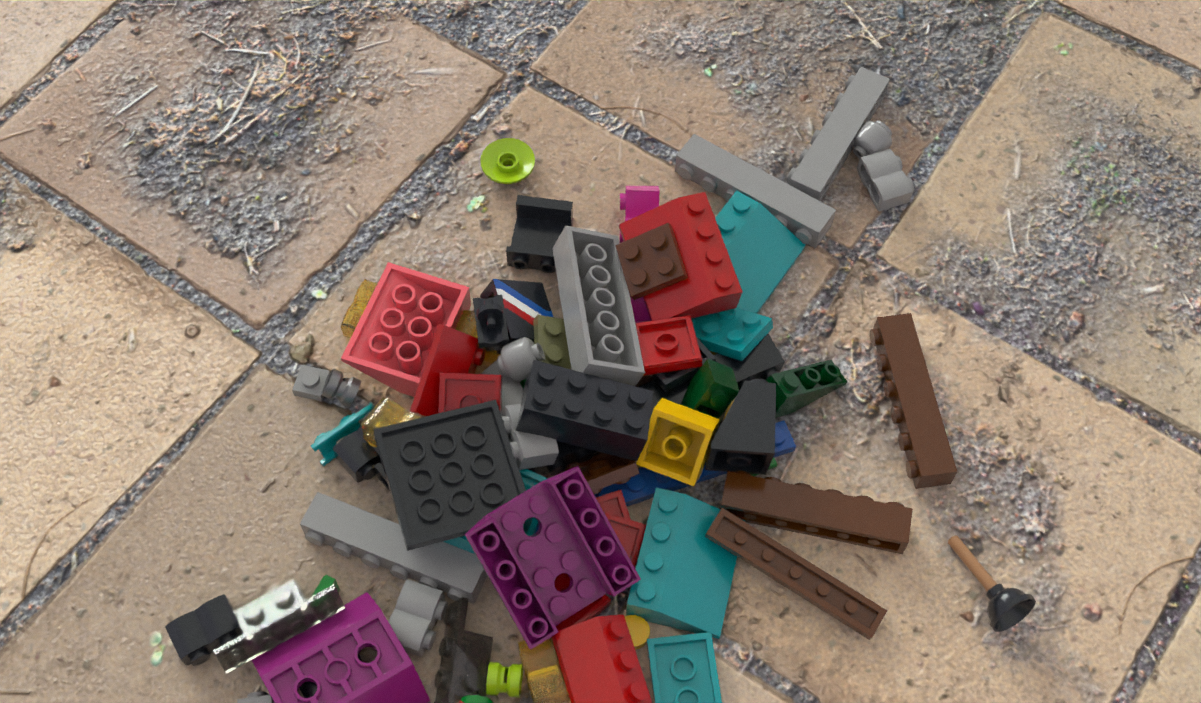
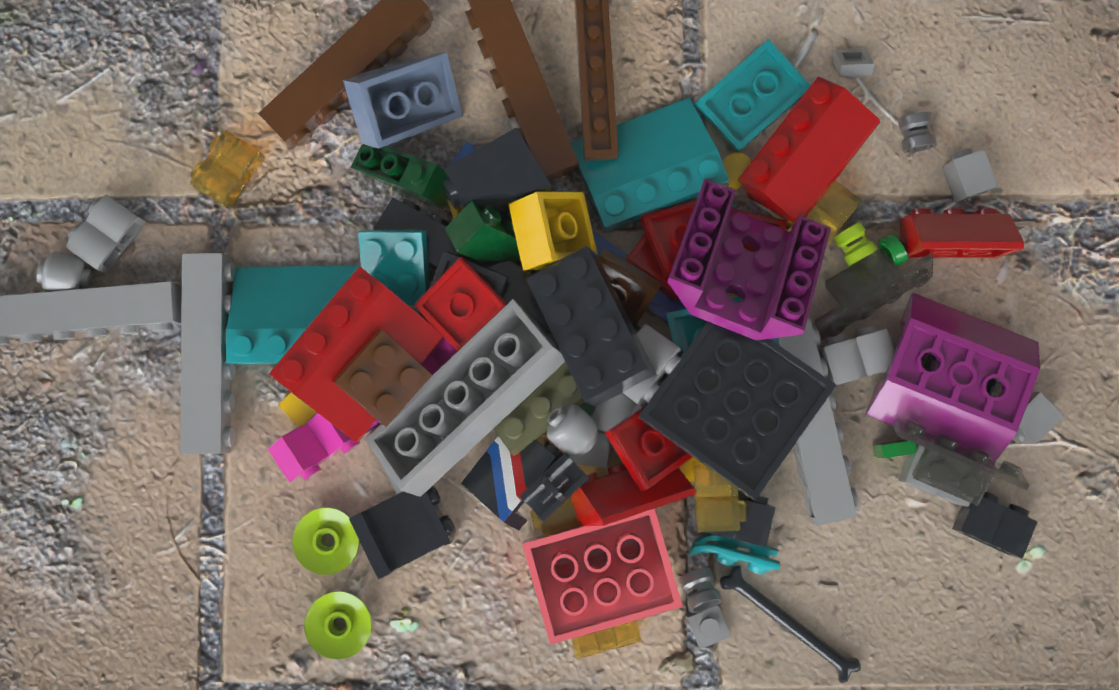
camera: 120 degrees left, 25 degrees up
none -> clear yellow brick [190,130,265,210]
none -> lime dish [292,507,360,575]
none -> sand blue slope [343,52,463,148]
none -> black piece [720,565,861,683]

